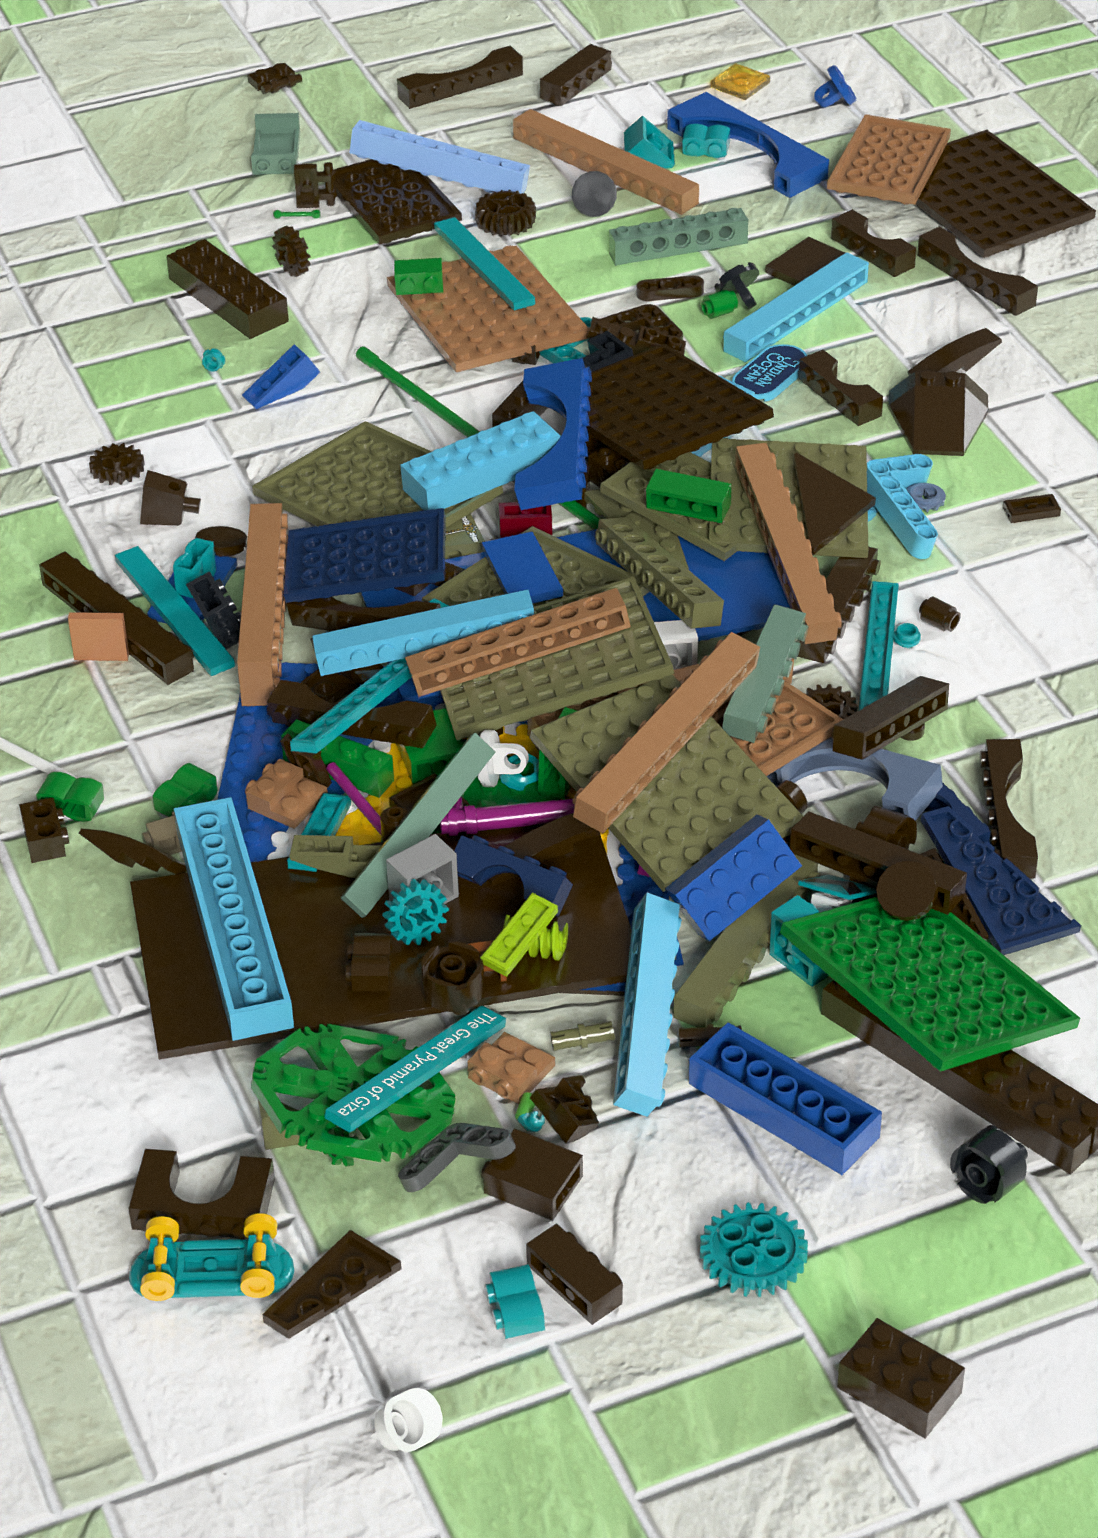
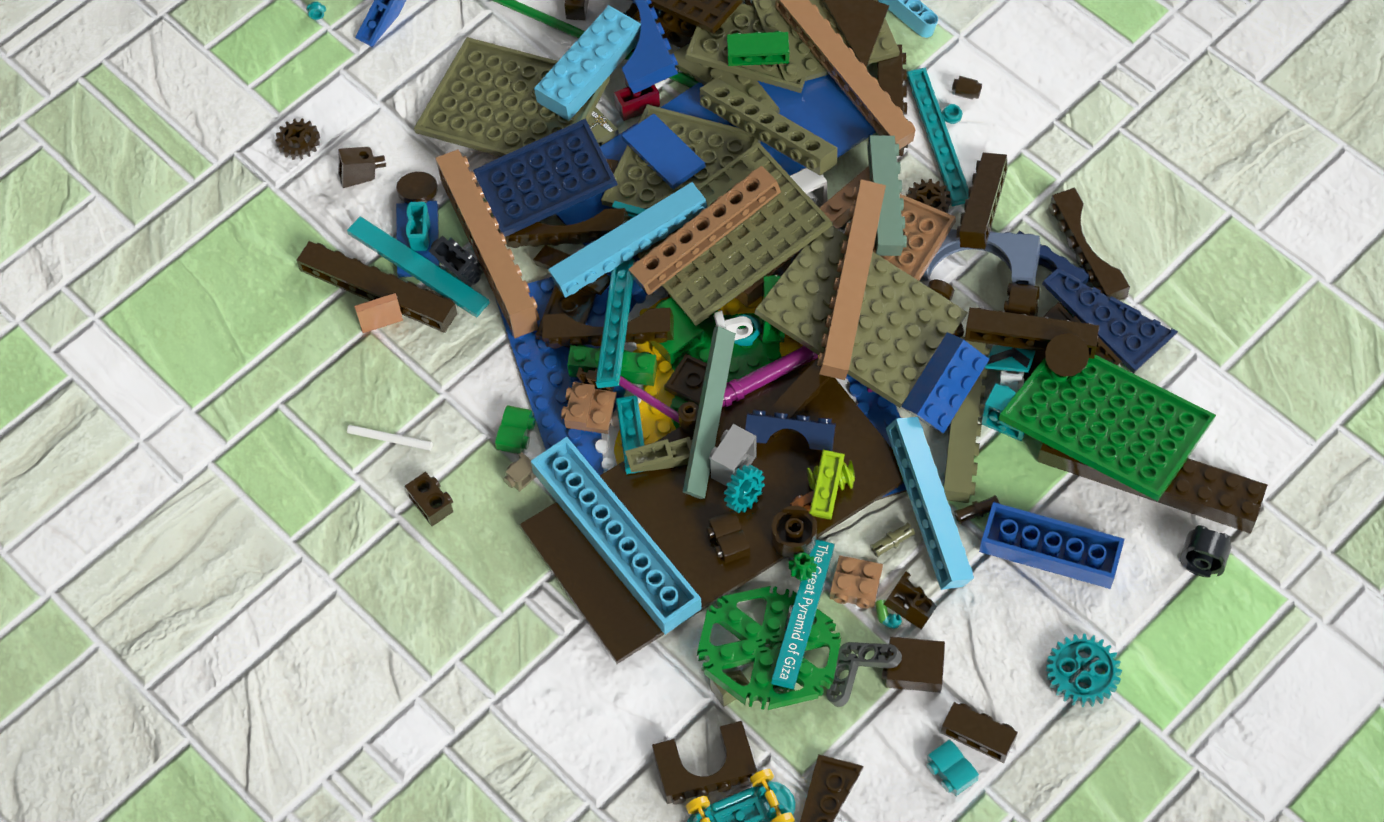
camera: 20 degrees left, 20 degrees up
green brick [36,772,104,822] -> none
dark brown slope [79,828,187,874] -> none
dark brown brick [837,1318,965,1439] -> none
none -> green gear [788,552,817,581]

